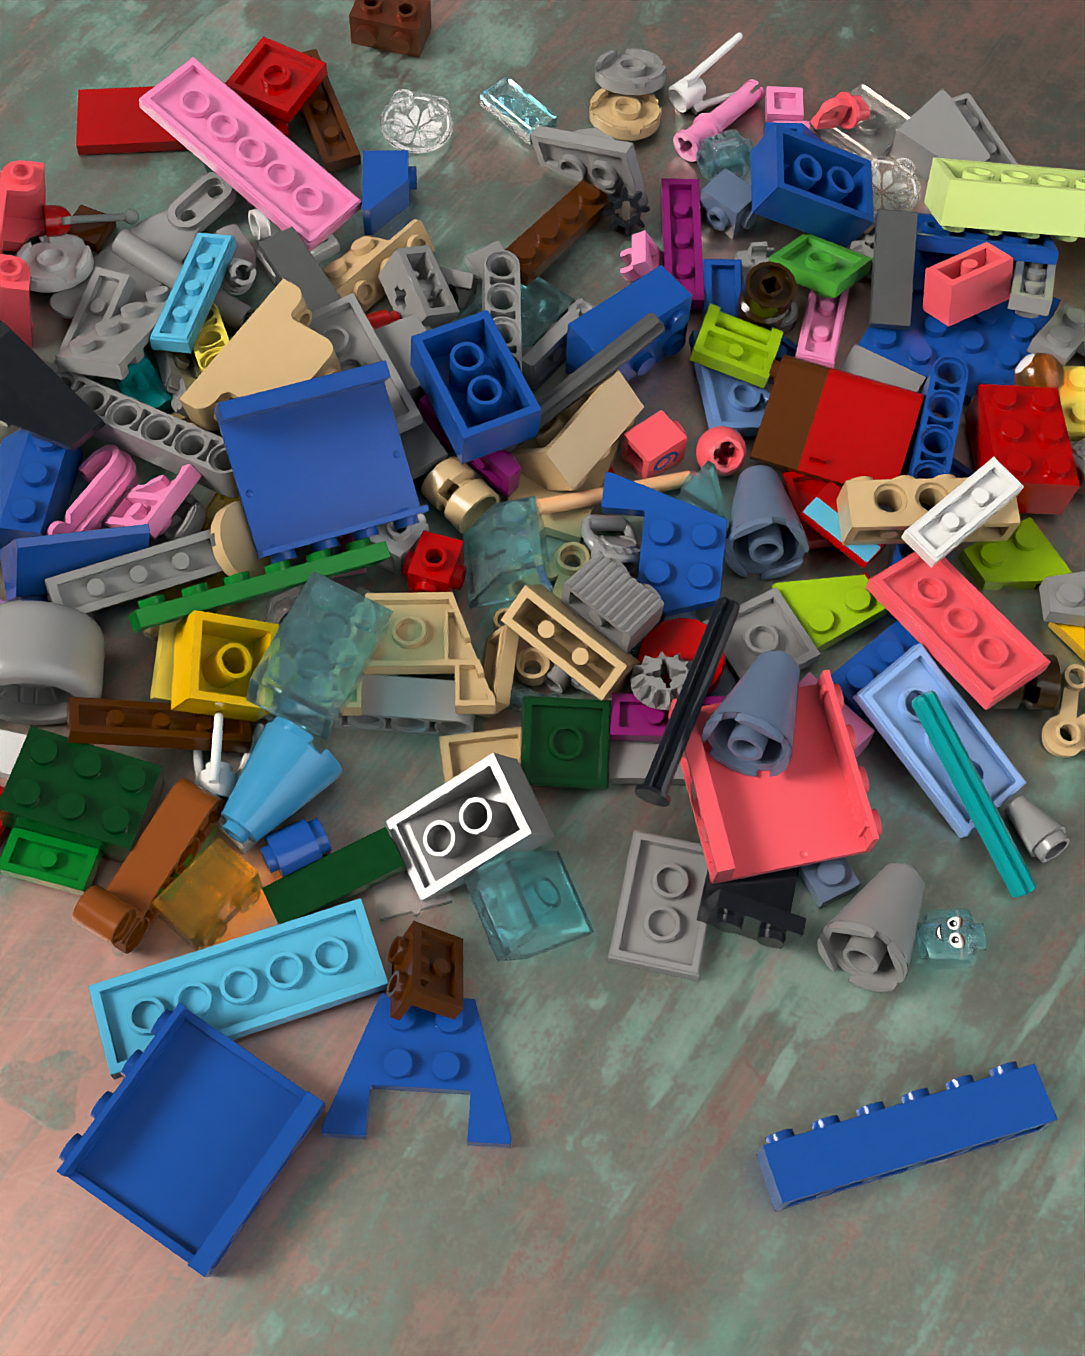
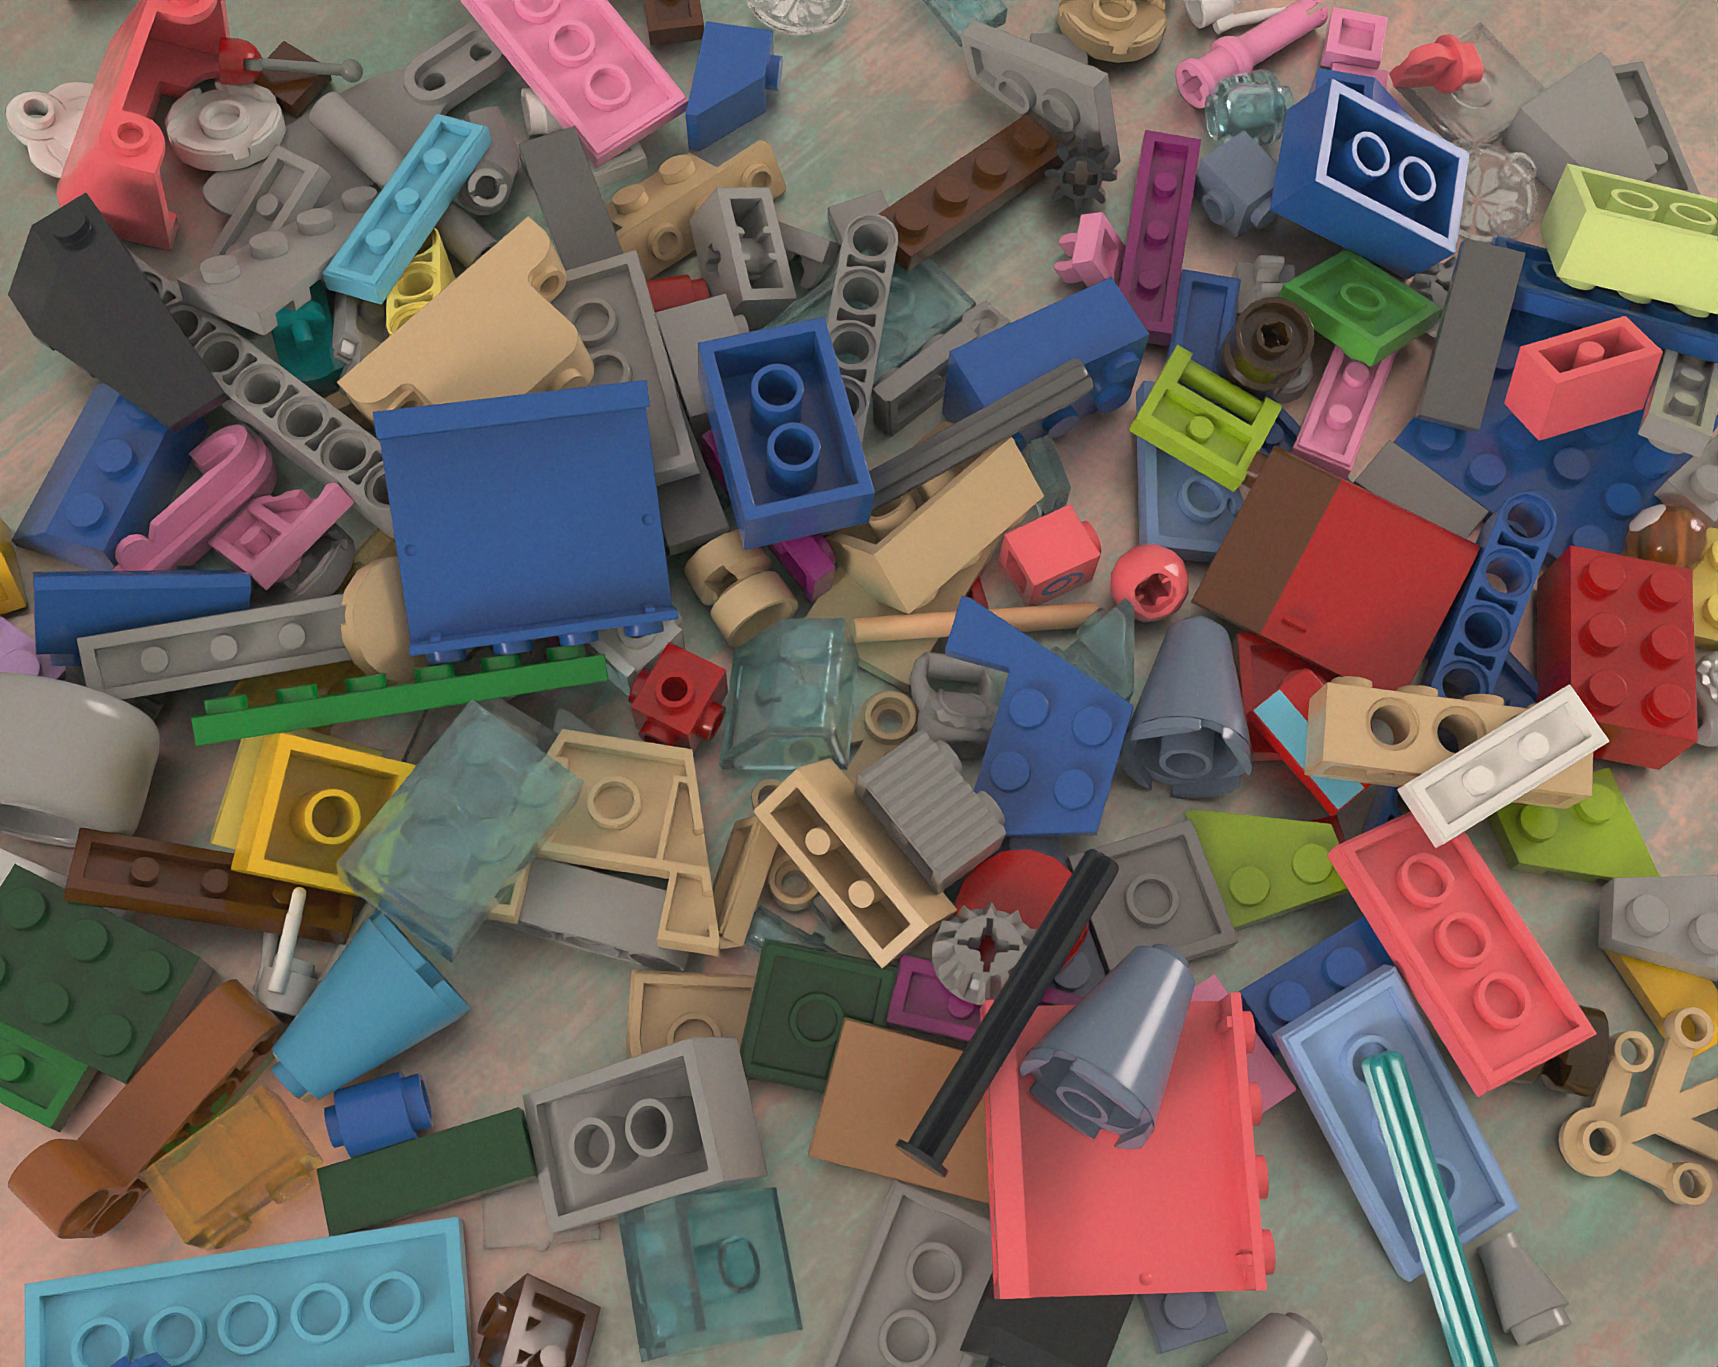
camera: 10 degrees right, 5 degrees up
none -> medium nougat tile [808,1017,989,1204]
none -> clear light blue tile [1025,435,1071,517]

